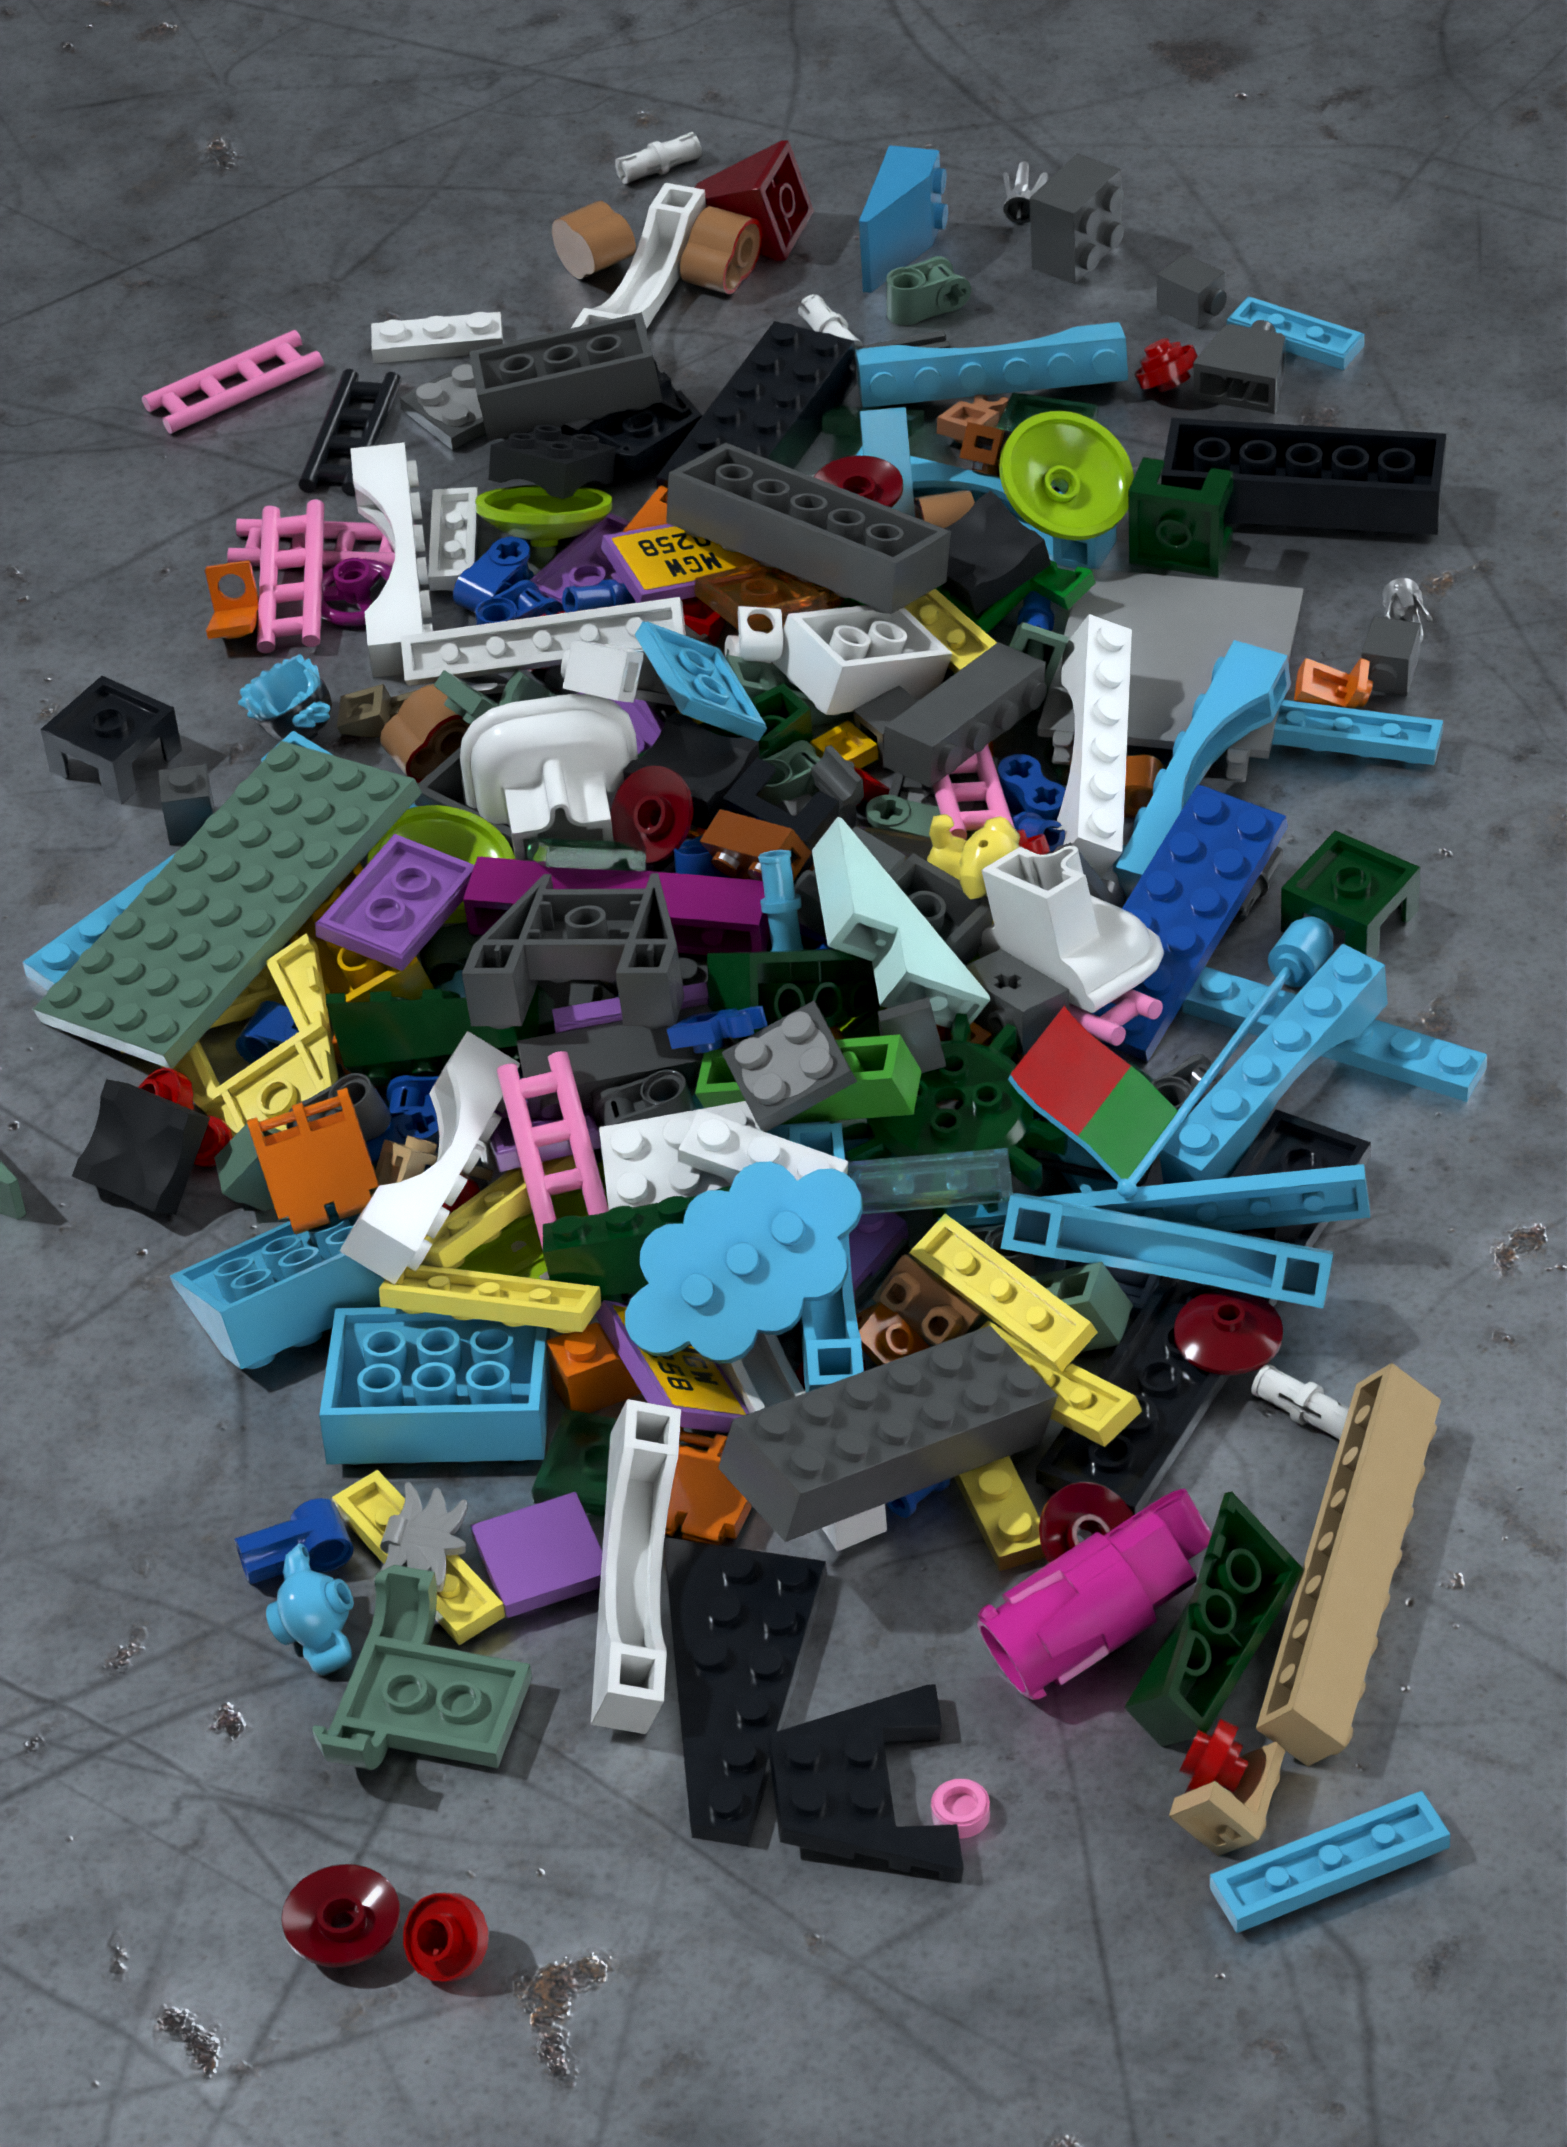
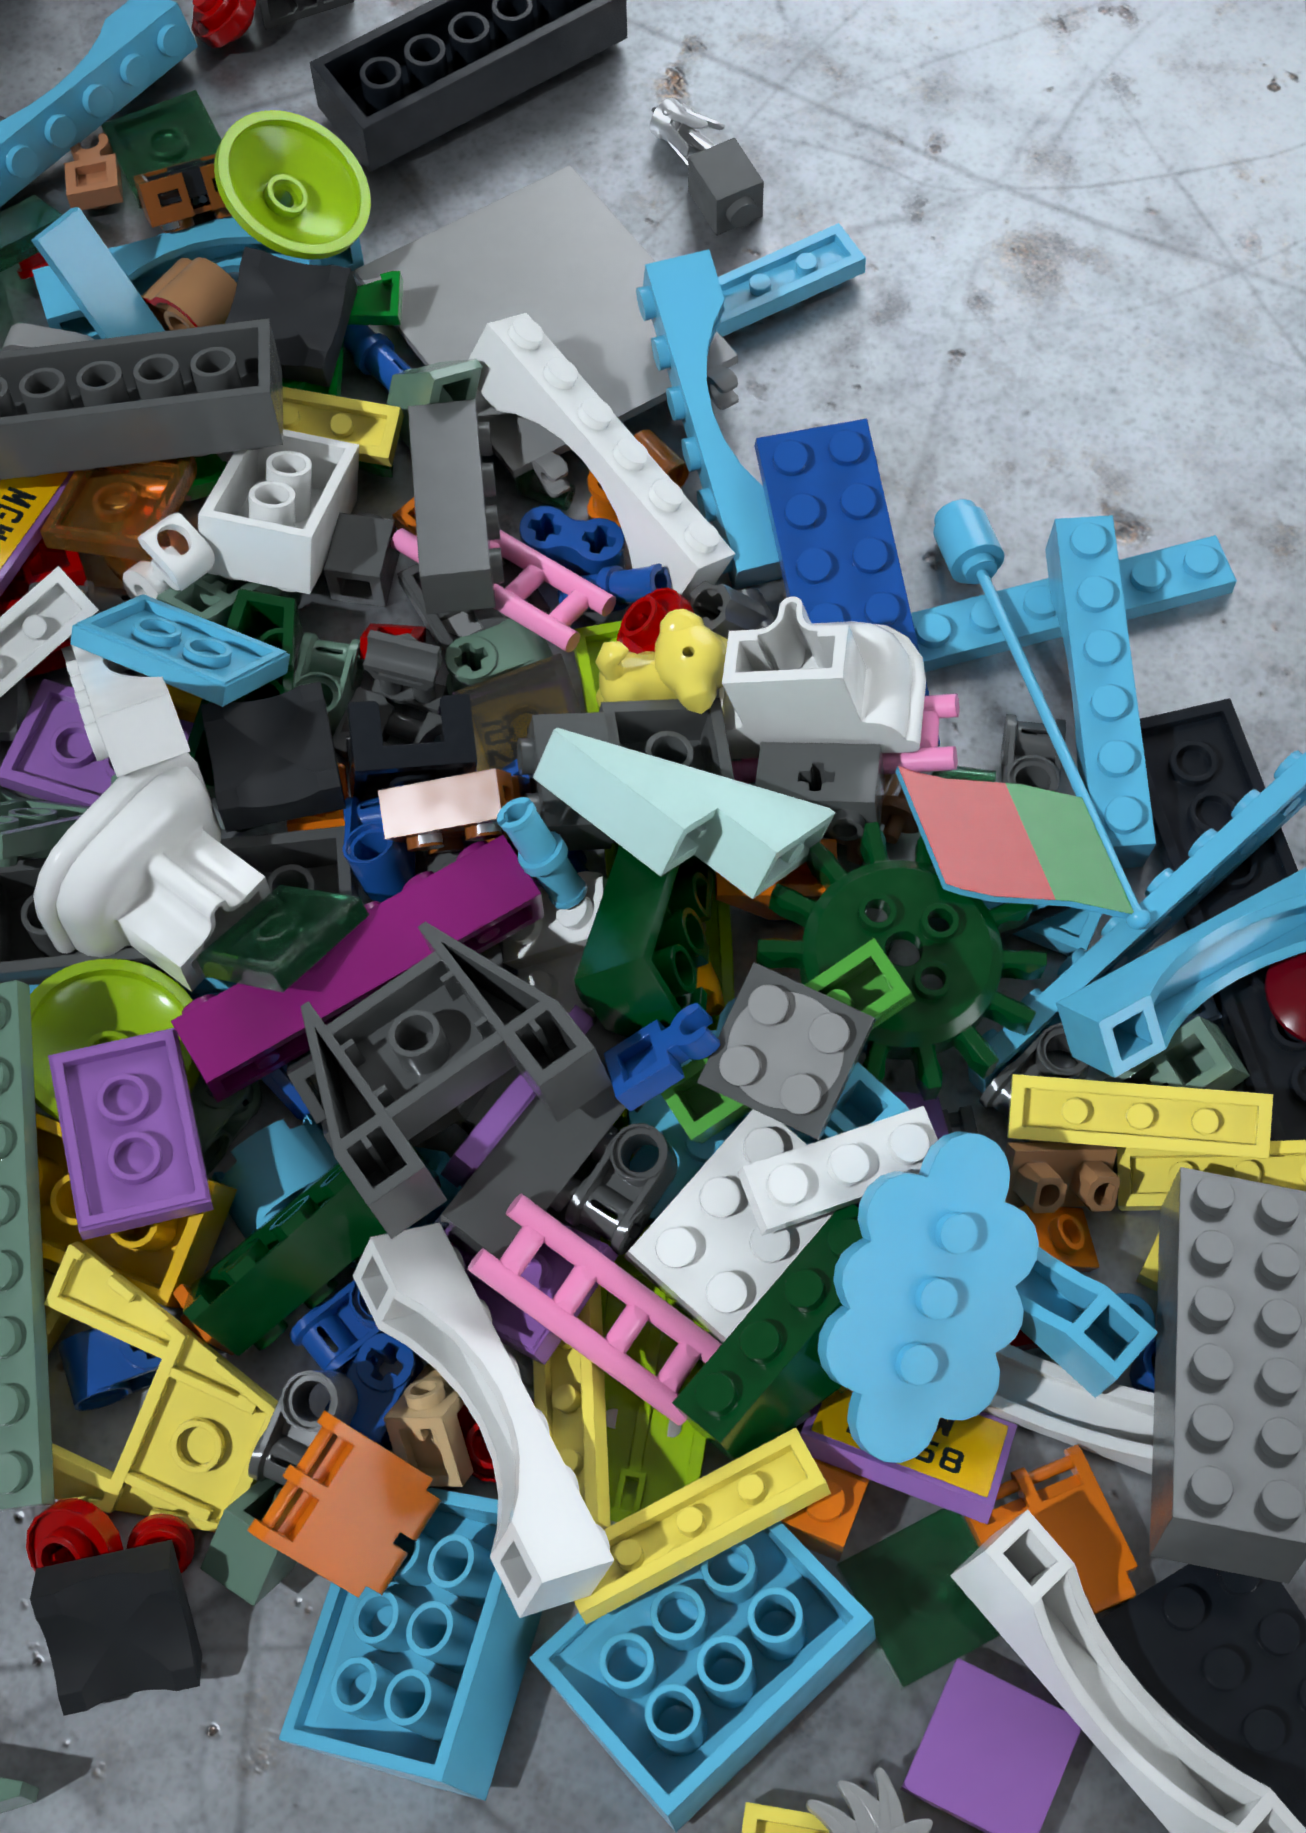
camera: 45 degrees left, 20 degrees up
dark red dish [610,765,693,865] -> none
yellow plate [810,720,878,768] -> none
dark red dish [814,455,903,508] -> none
clear light blue tile [848,1148,1013,1214] -> none
dark grey slope [878,997,946,1073] -> none
dark green panel [1128,457,1233,578] -> none
dark green panel [1280,830,1421,959] -> none
orange bracket [1294,658,1373,709] -> none

